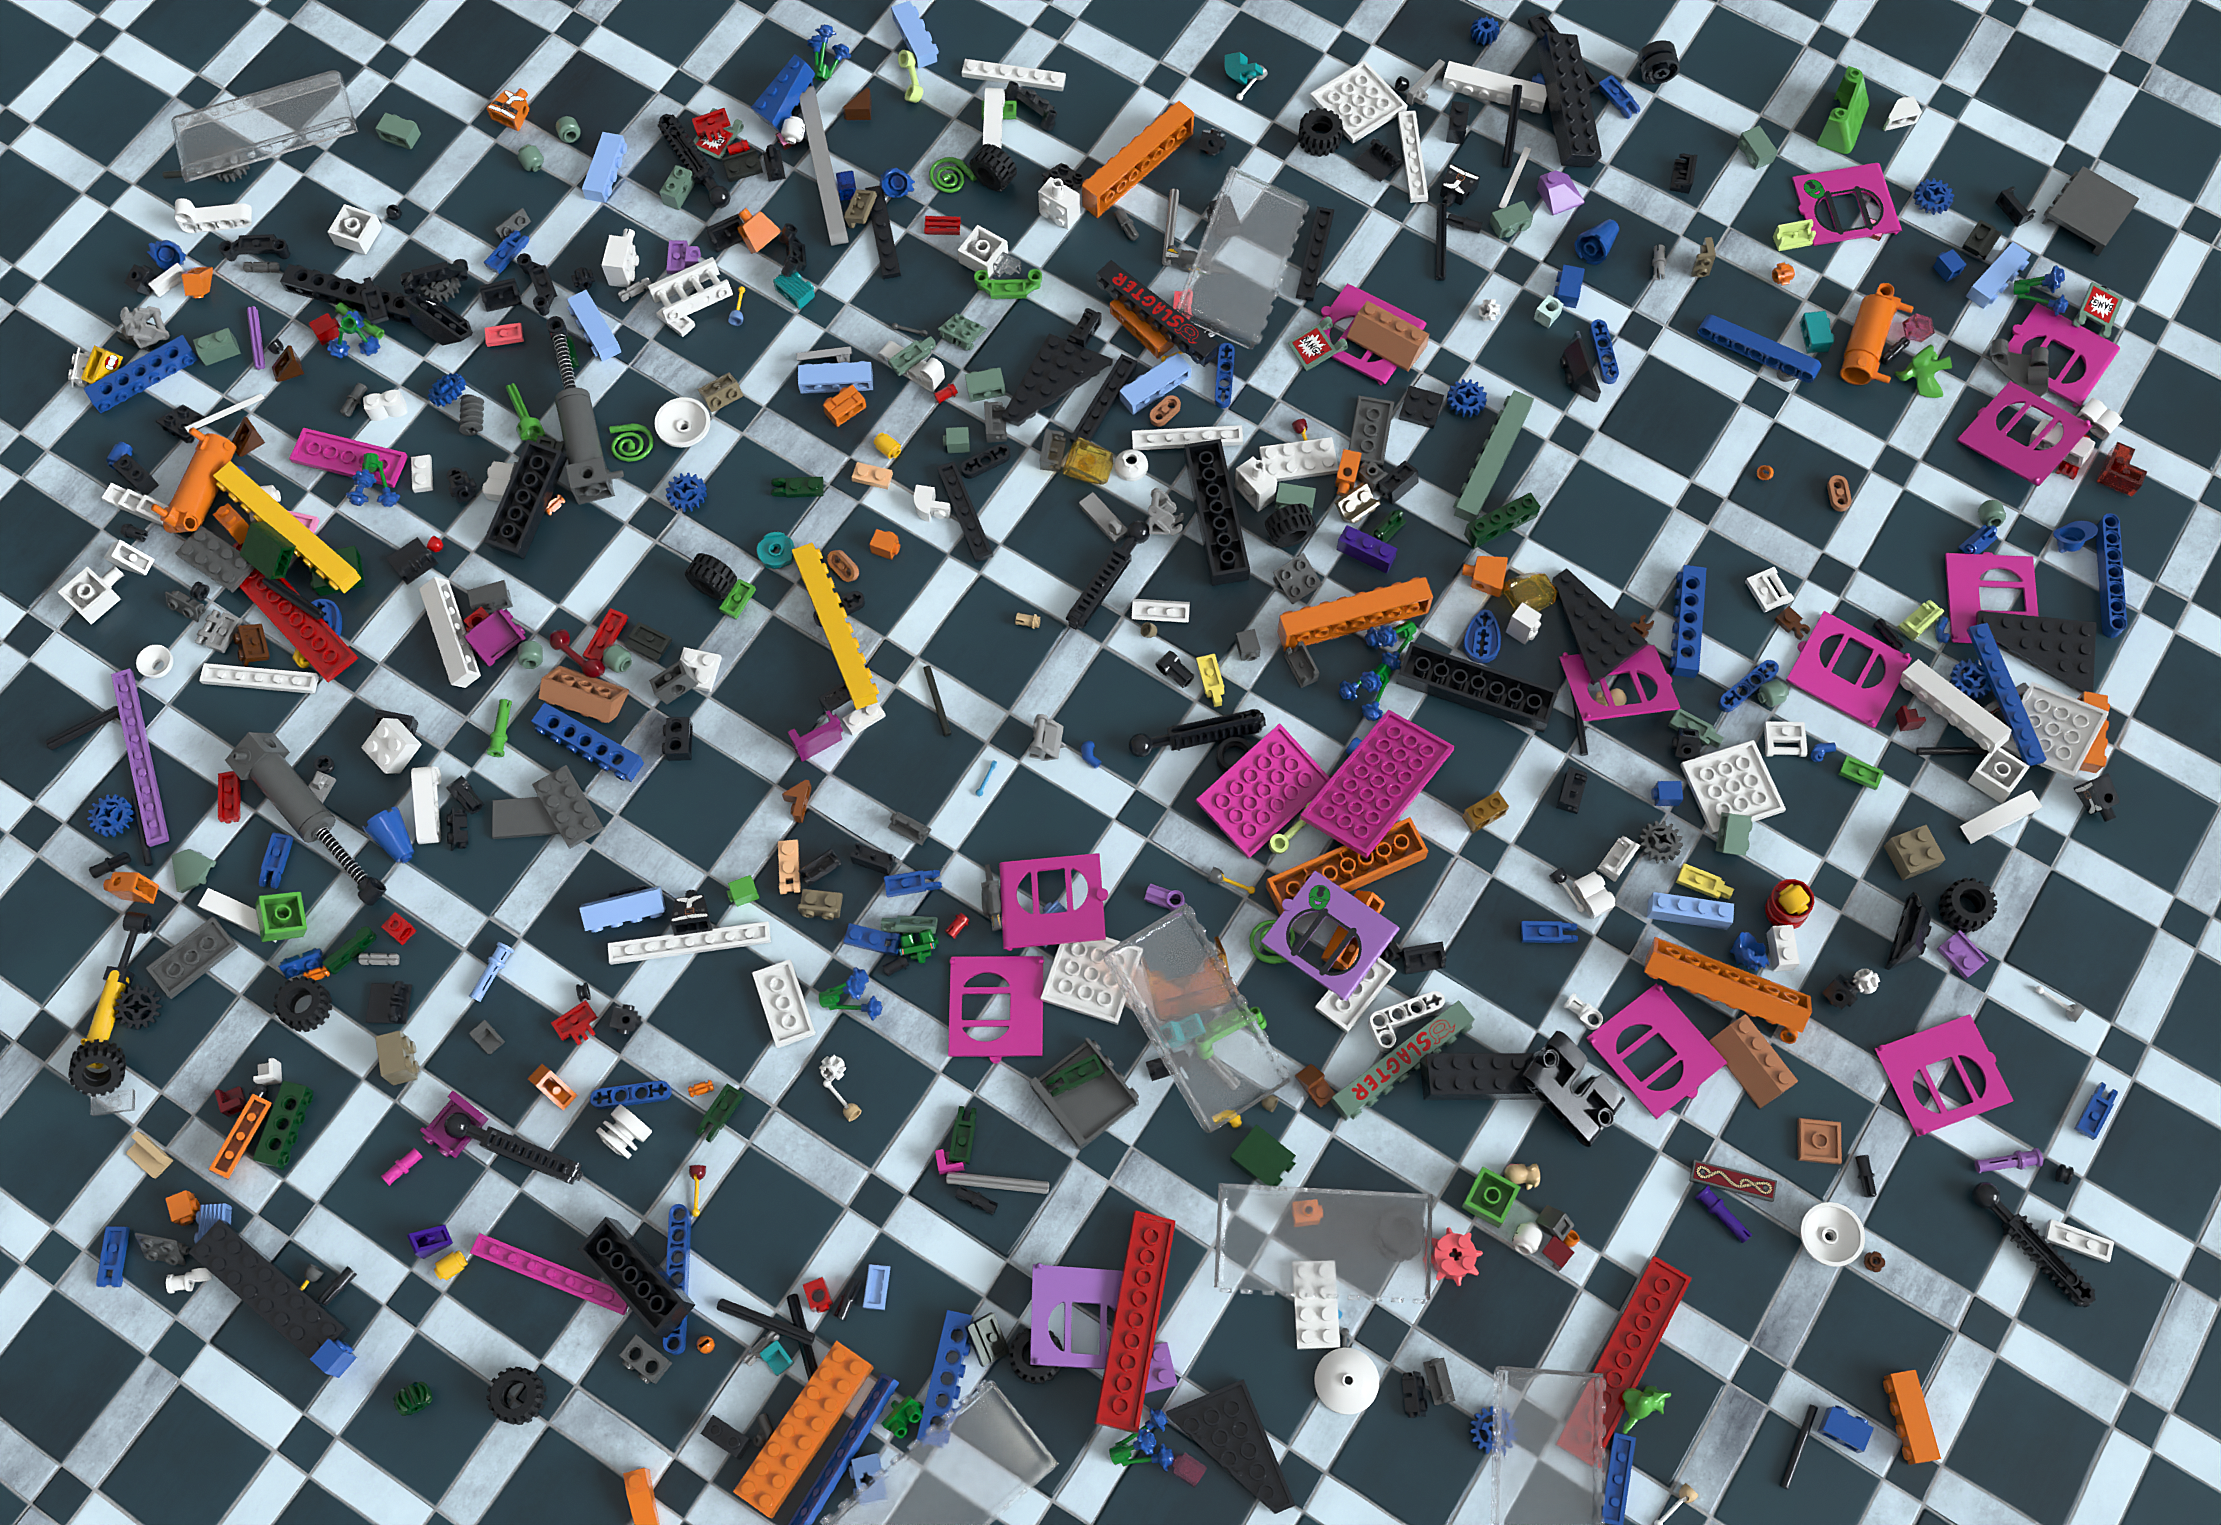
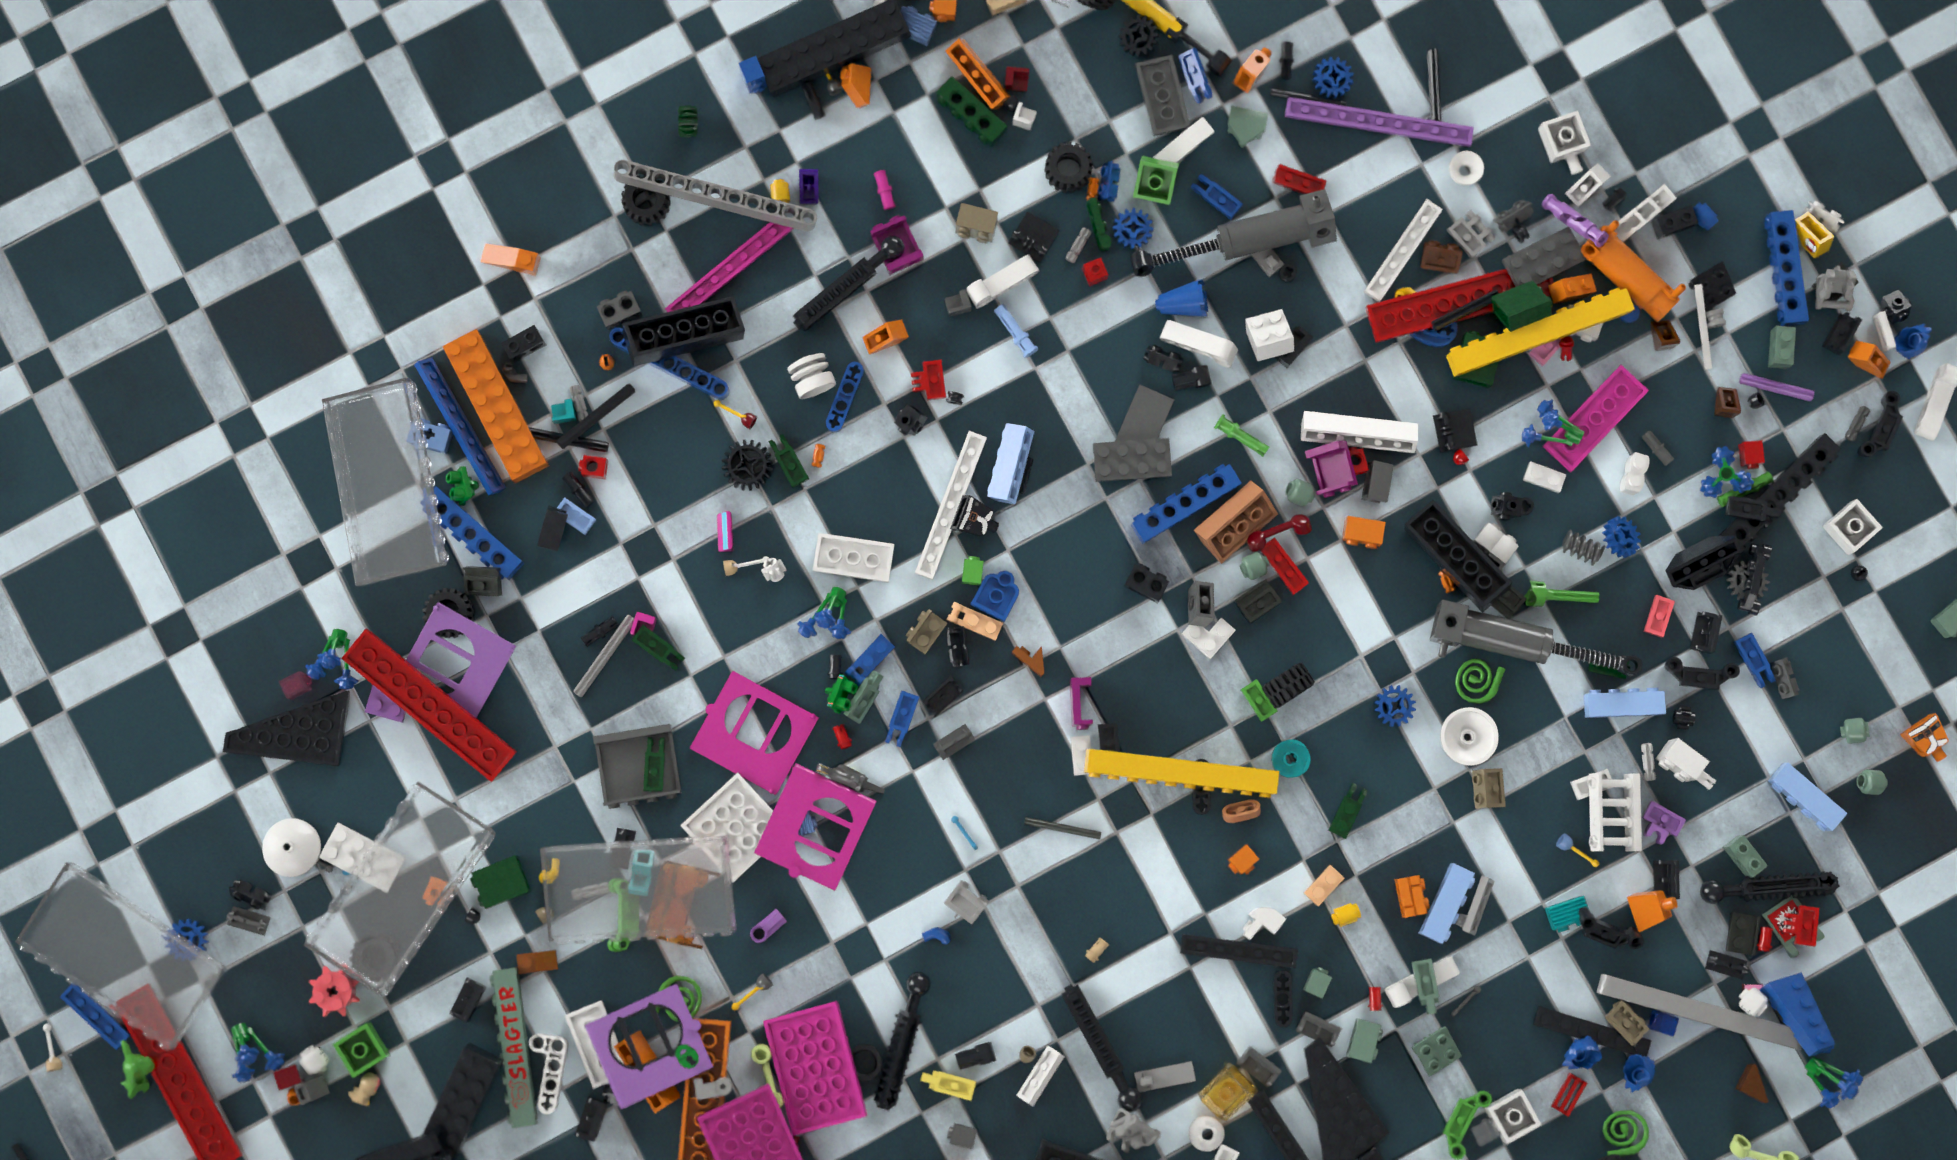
camera: 110 degrees right, 15 degrees up
none -> blue plant [231,1023,285,1083]
none -> black hinge [449,977,487,1023]
none -> black hinge [465,907,481,924]
none -> black hinge [537,505,568,551]
none -> light grey beam [613,160,817,231]
none -> light grey leg [694,1077,732,1100]
none -> dark pink slope [717,511,733,552]
none -> black gear [722,439,773,491]
none -> orange slope [840,63,871,108]
none -> white beam [967,255,1039,308]
none -> blue plate [971,571,1019,622]
none -> blue gear [1112,208,1154,250]
none -> hinge [1178,48,1213,104]
none -> orange brick [1342,516,1386,549]
none -> medium lavender piece [1542,194,1609,247]
none -> red pin [1559,336,1574,361]
none -> blue hair [1562,1036,1602,1070]
none -> light grey wheel [1705,309,1726,328]
none -> black hinge [1822,312,1863,356]

